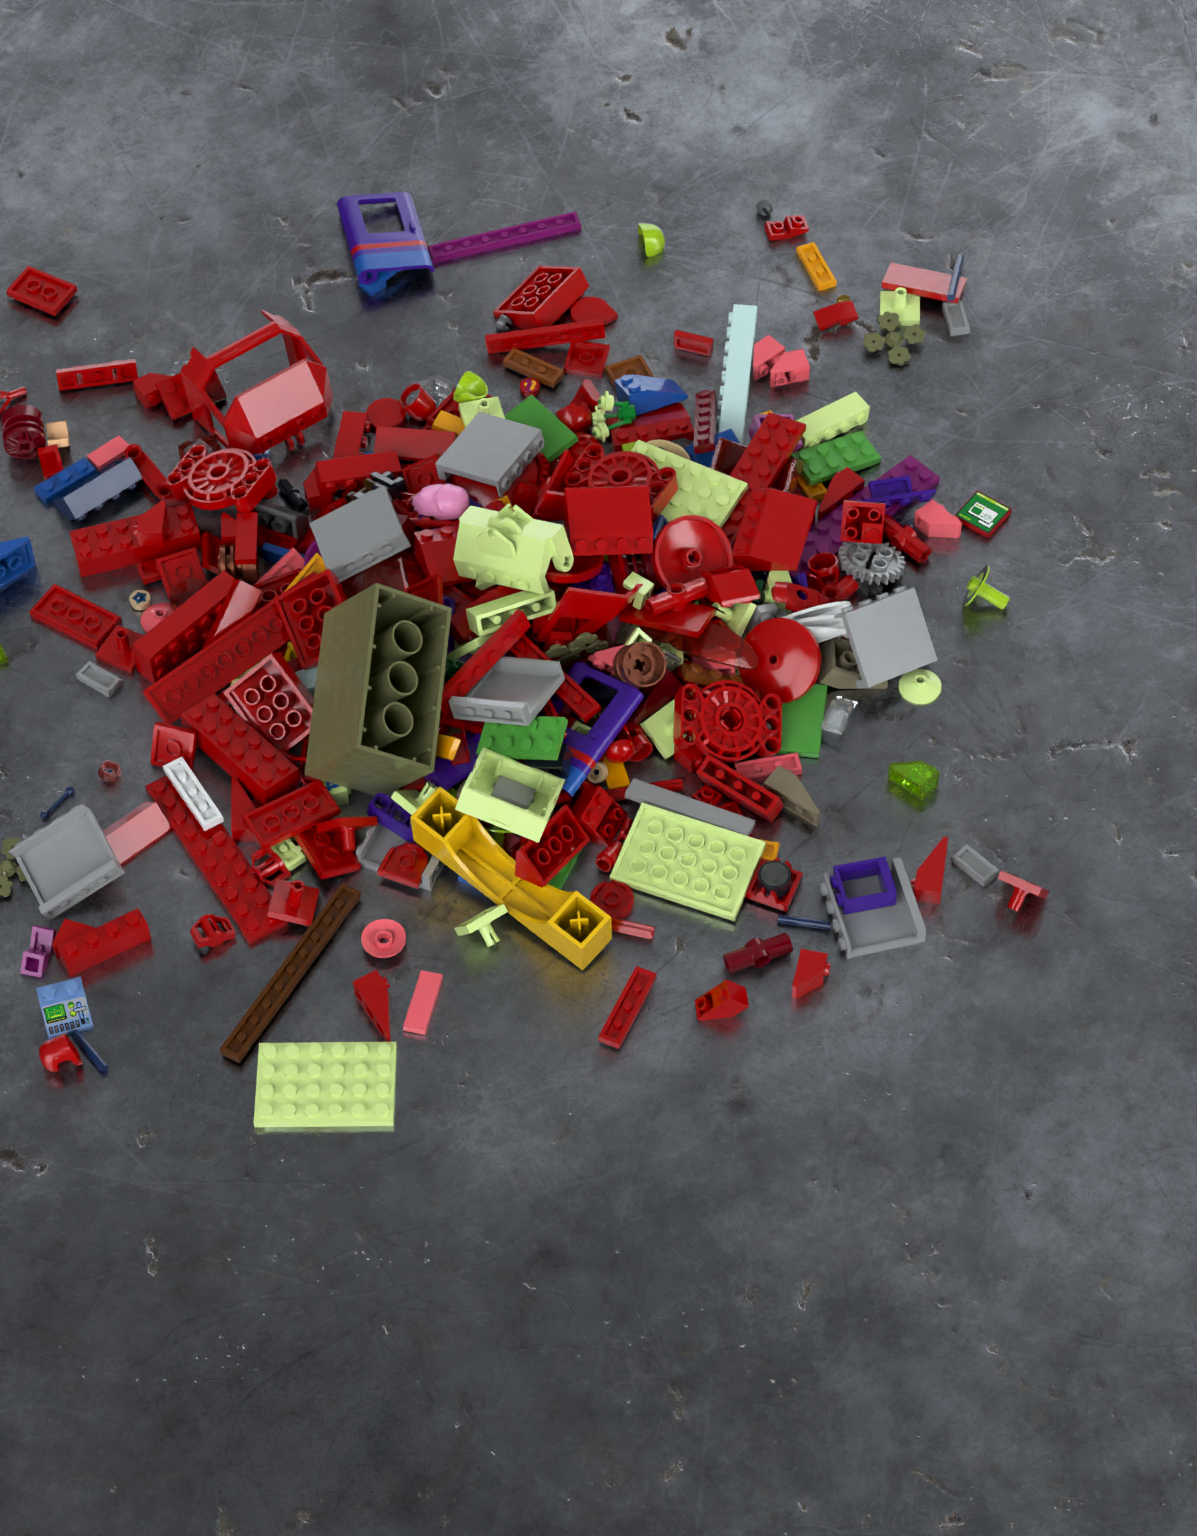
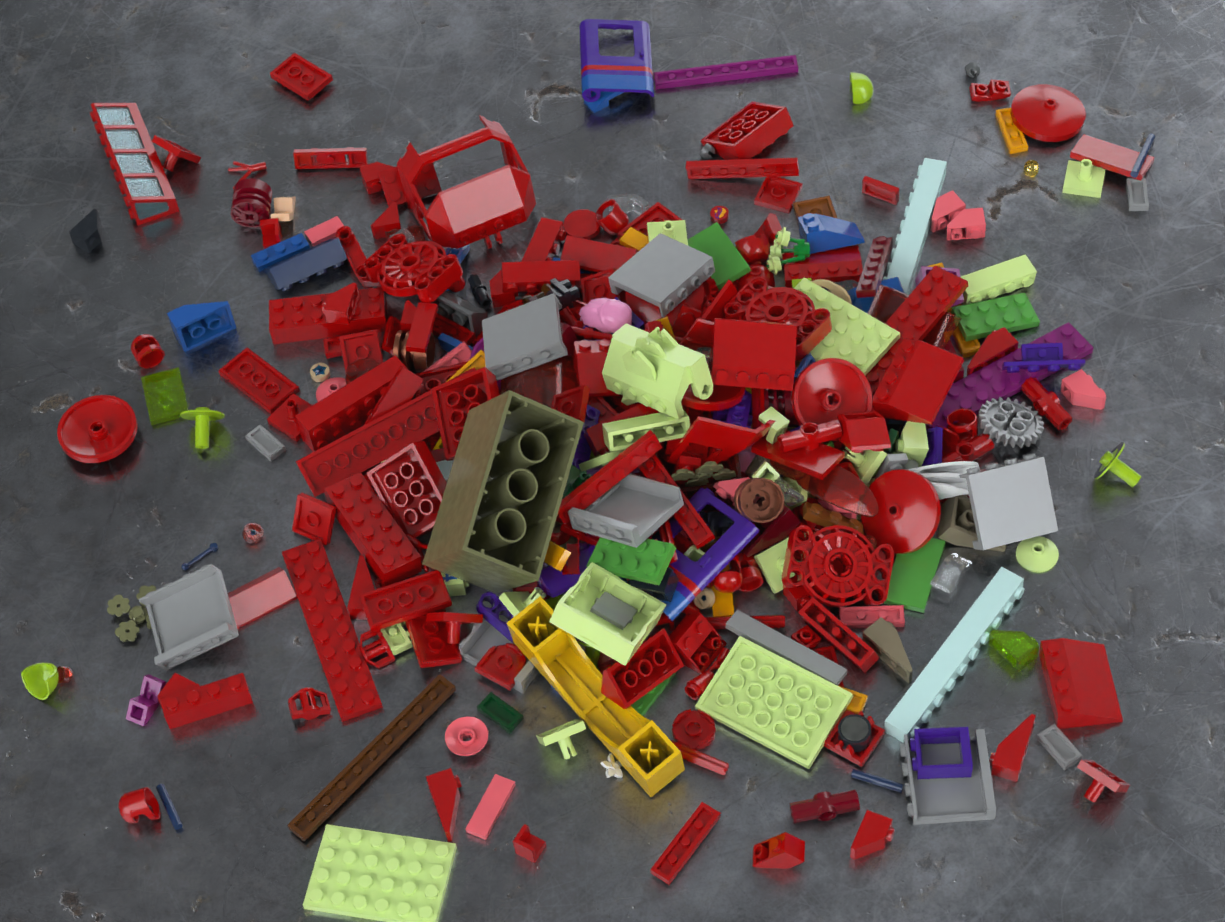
camera: 15 degrees right, 0 degrees up
slope [36,977,94,1040] -> none
white plate [163,757,224,831] -> none
red tile [267,879,320,927] -> none
lime helmet [453,371,488,403] -> none
dark orange plate [503,348,564,388] -> none
red tile [571,296,618,326] -> none
red piece [771,582,830,613] -> none
red slope [813,301,859,331] -> none
red slope [840,500,886,544] -> none
olive plant [863,311,925,365] -> none
tile [954,490,1012,539] -> none
none -> lime piece [180,407,225,449]
none -> red slope [371,202,402,239]
none -> dark green tile [477,692,524,734]
none -> red panel [513,824,546,863]
none -> white plant [600,753,623,778]
none -> light aqua brick [884,567,1025,743]
none -> red dish [1010,84,1086,142]
none -> red slope [1039,638,1123,729]

